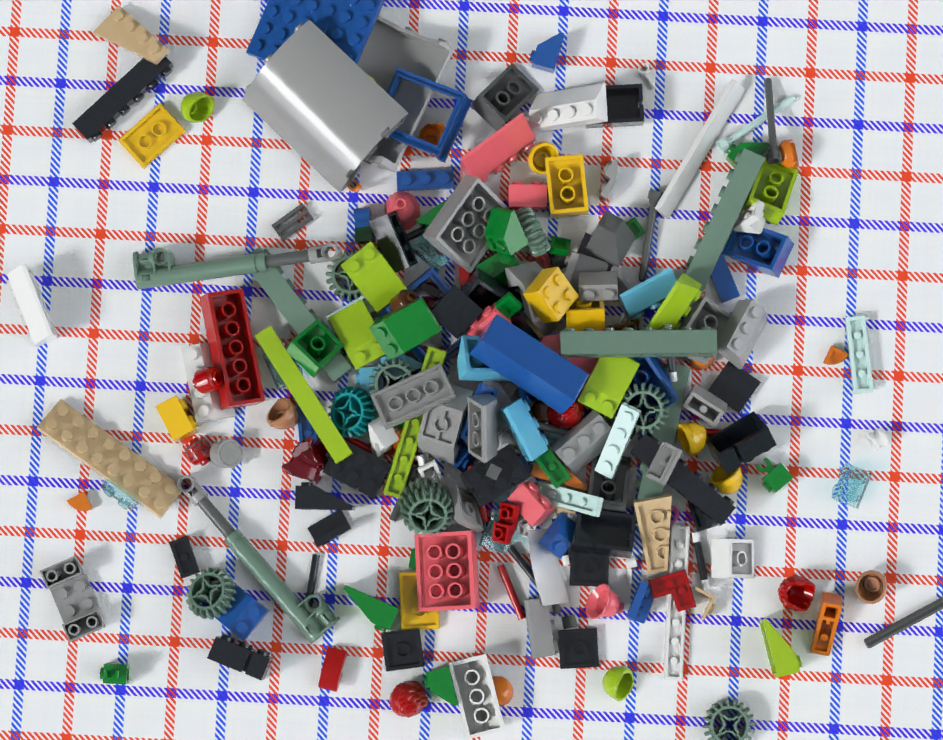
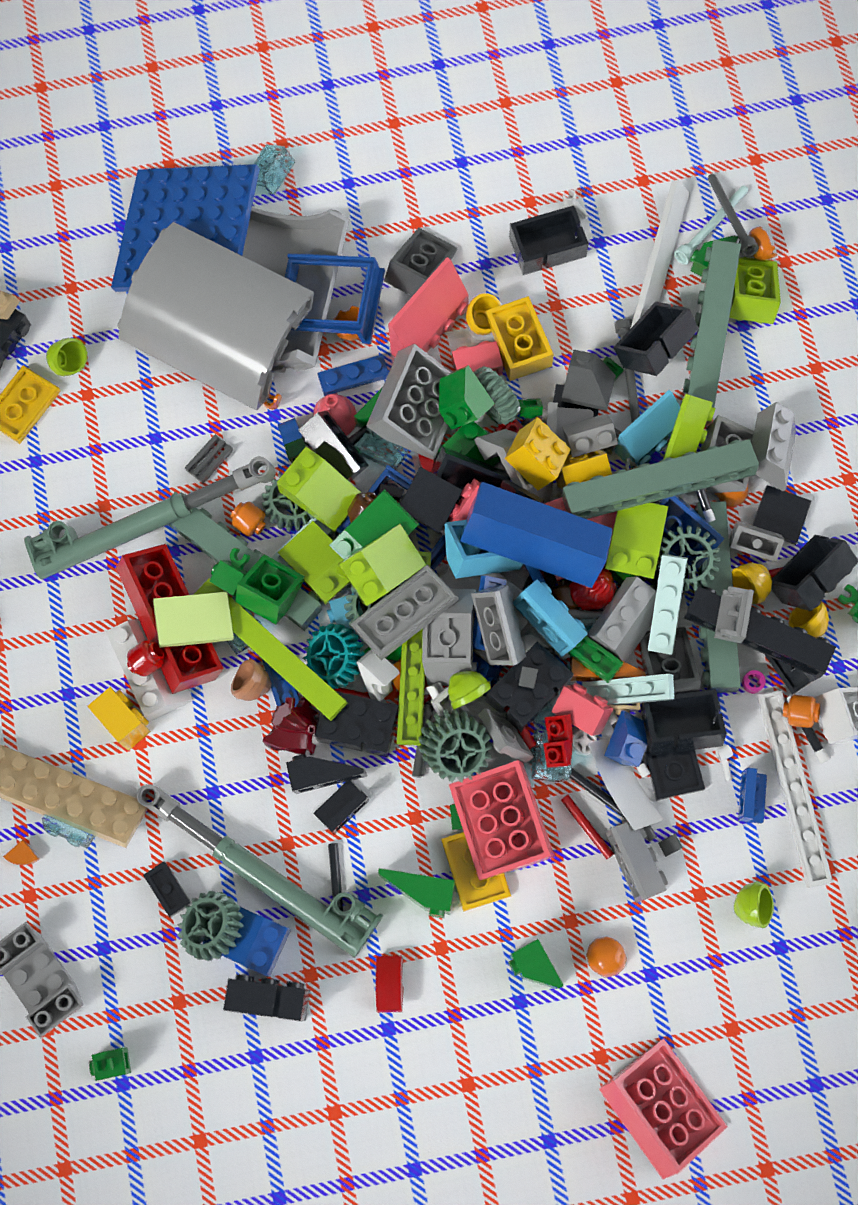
camera: 15 degrees left, 10 degrees down
red head [185,437,211,466] -> none
piece [210,438,243,470] -> none
black tile [381,628,425,672] -> none
red hair [389,680,428,718] -> none
white slope [448,654,505,740] -> none
green plate [495,292,522,319] -> none
blue slope [529,32,564,73] -> none
white slope [529,83,608,132] -> none
black tile [558,628,599,669] -> none
coral hat [586,584,624,619] -> none
light grey slope [599,159,618,201] -> none
tan wing [634,493,672,575] -> none
red tile [648,569,696,612] -> none
tan bracket [693,587,716,620] -> none
blue tile [711,252,740,303] -> none
blue slope [722,228,794,278] -> none
white slope [733,200,766,234] -> none
none -> yellowish green tile [153,592,234,648]
none -> green brick [209,548,250,596]
none -> orange head [230,502,266,536]
none -> lime slope [338,524,426,606]
none -> lime hat [448,671,491,710]
none -> black piece [613,301,699,376]
none -> orange head [783,695,820,728]

